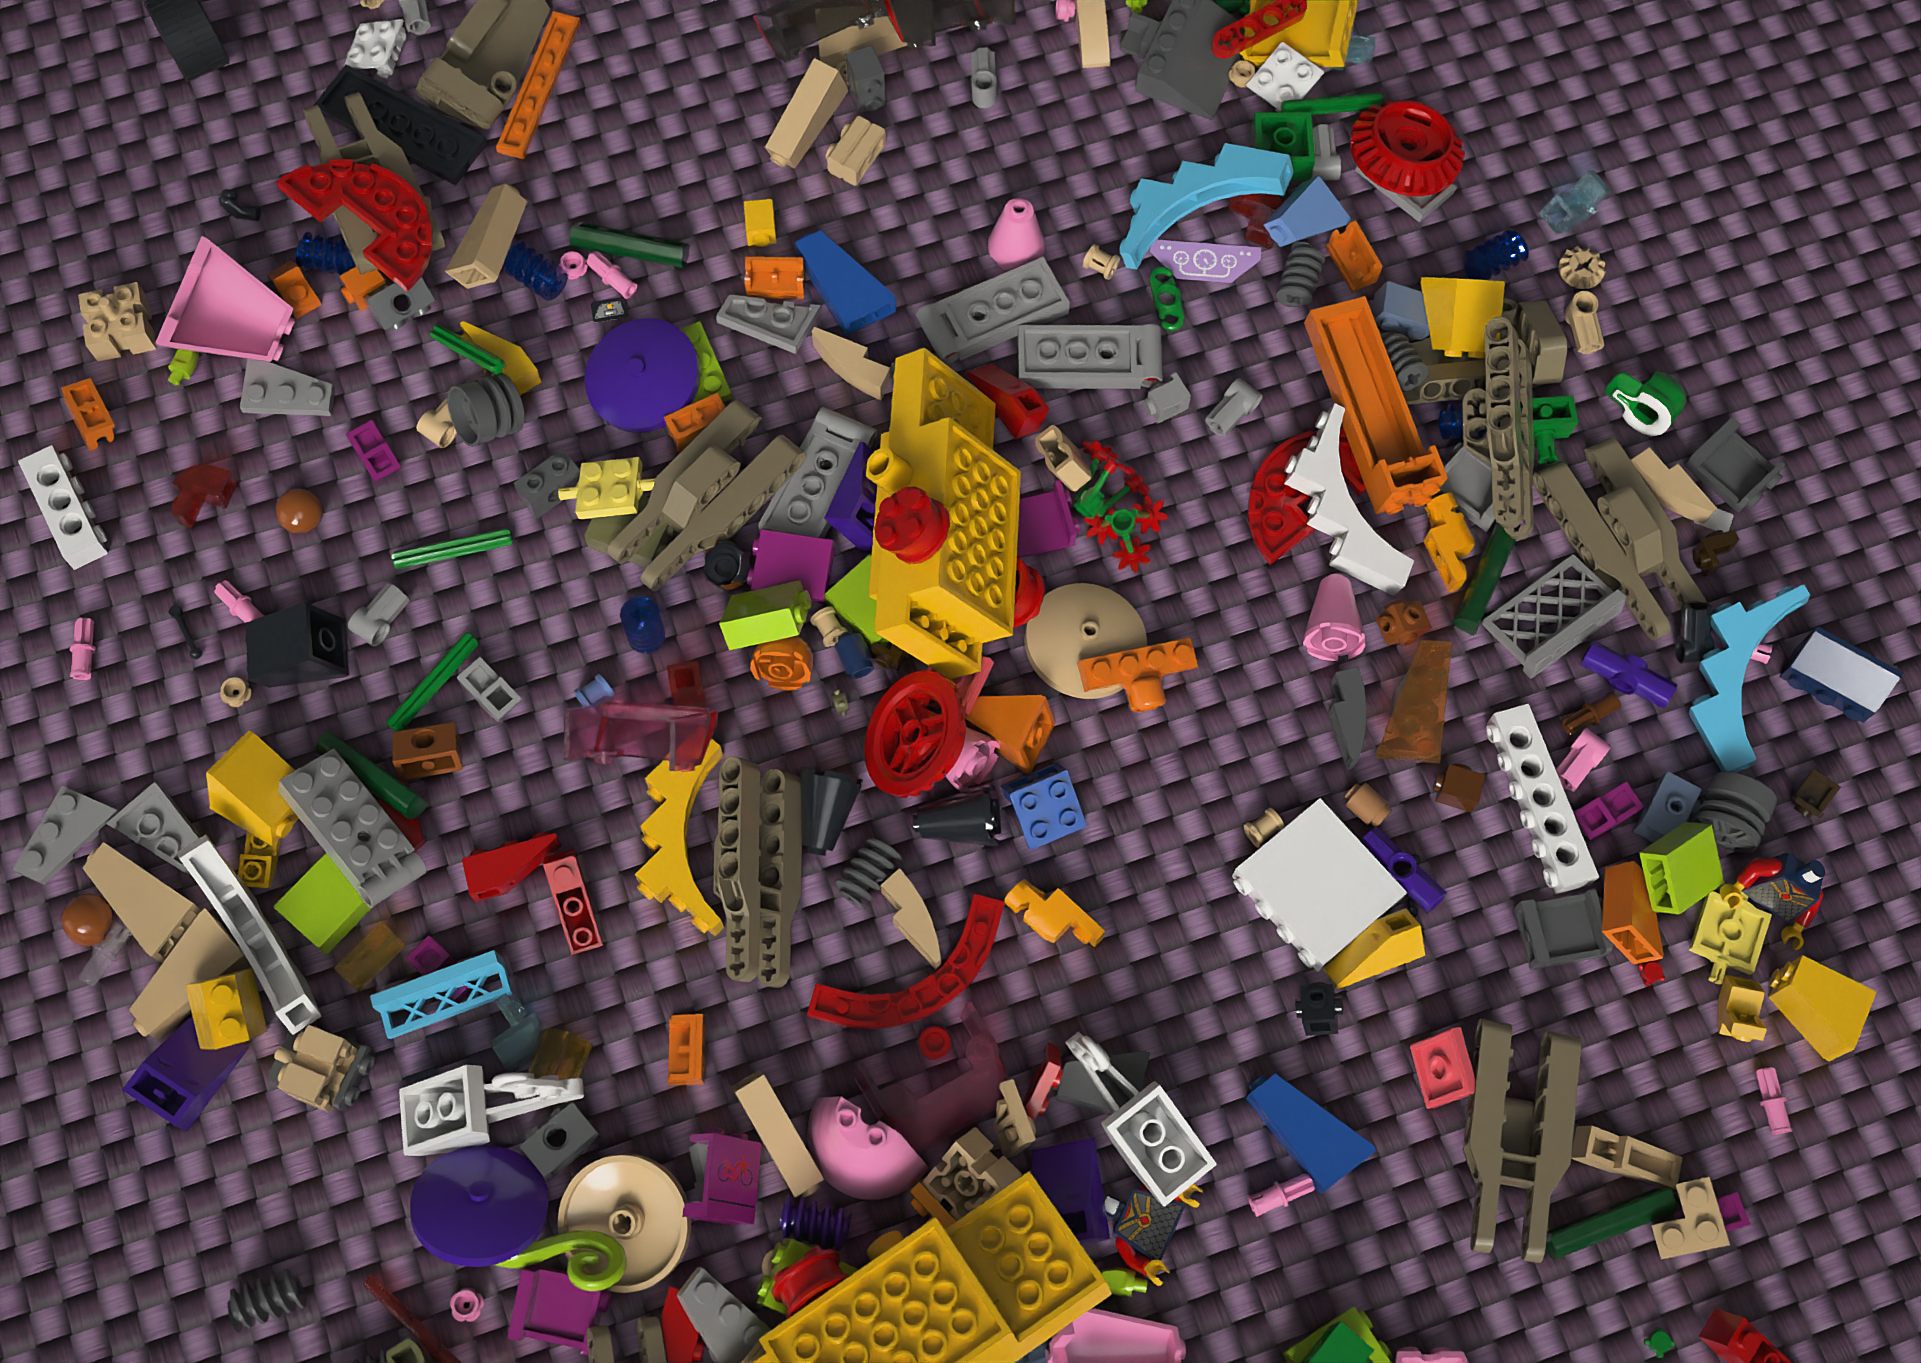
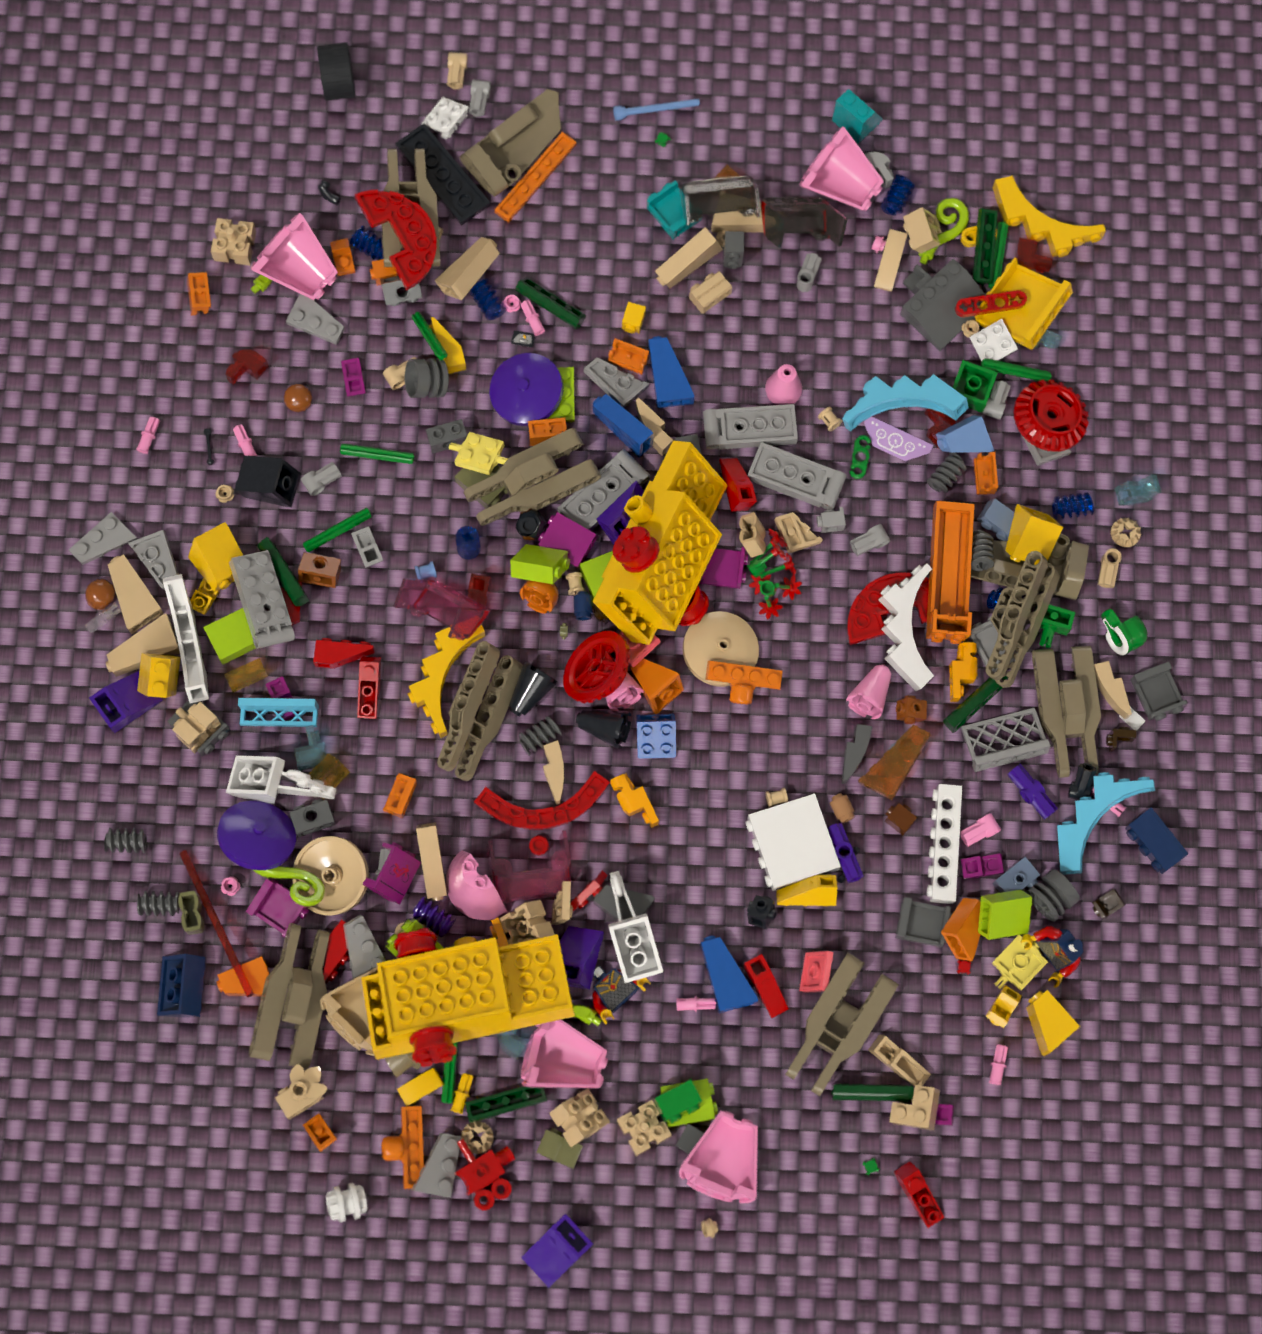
camera: 20 degrees right, 5 degrees up
white brick [18,445,108,570] -> none
reddish brown axle [1561,692,1621,735] -> none
none -> blue slope [593,394,654,458]
none -> teal panel [647,180,703,240]
none -> red slope [743,954,789,1019]
none -> tan wing [774,512,823,554]

